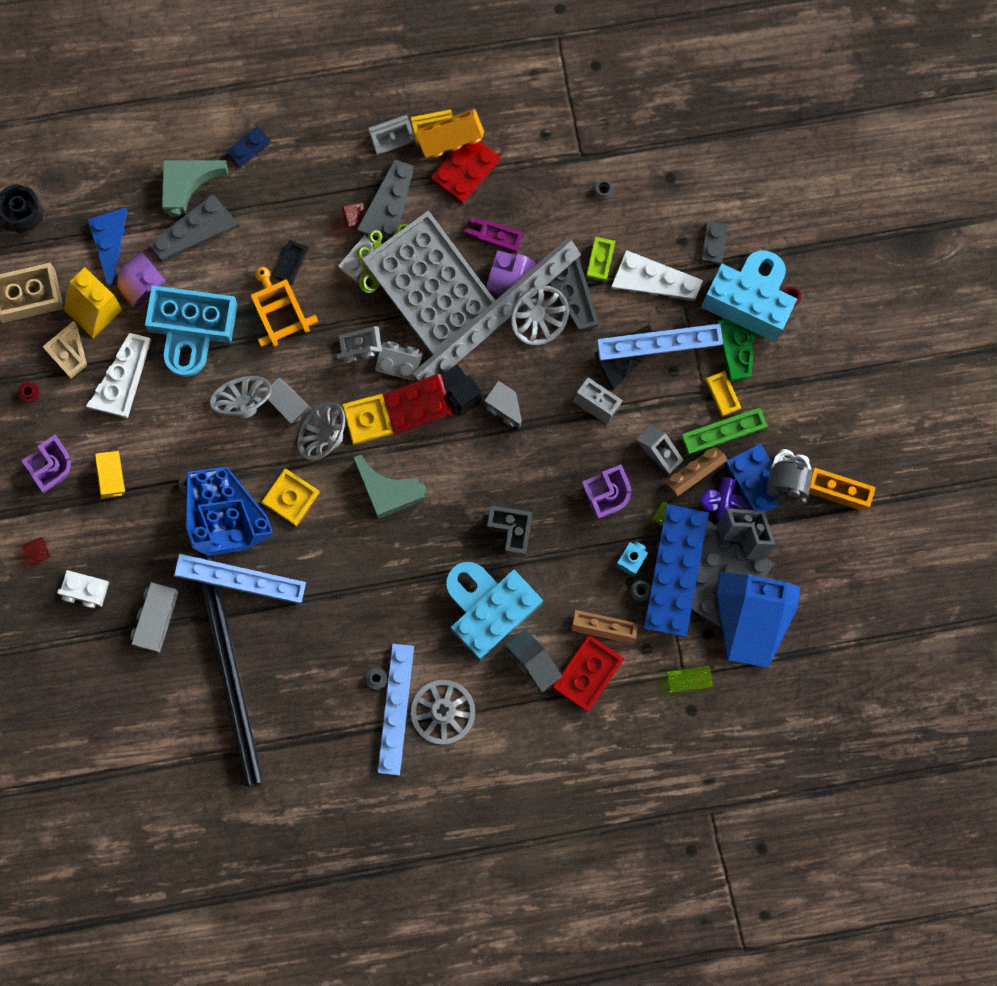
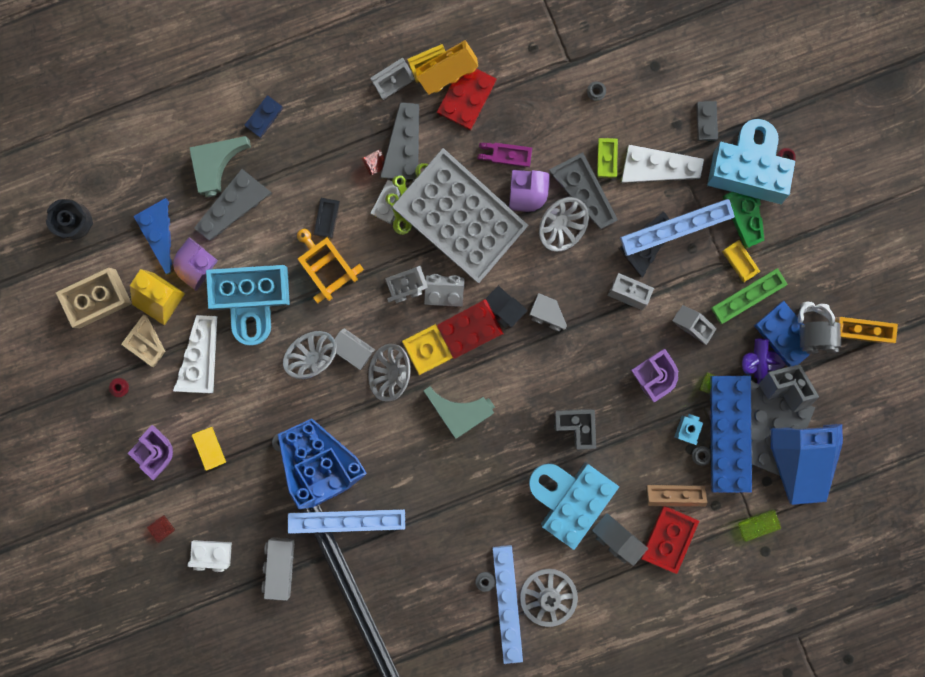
camera: 10 degrees left, 10 degrees up
yellow tile [261,468,320,527] -> none
light grey plate [412,238,581,381] -> none
medium nougat plate [664,447,727,497] -> none

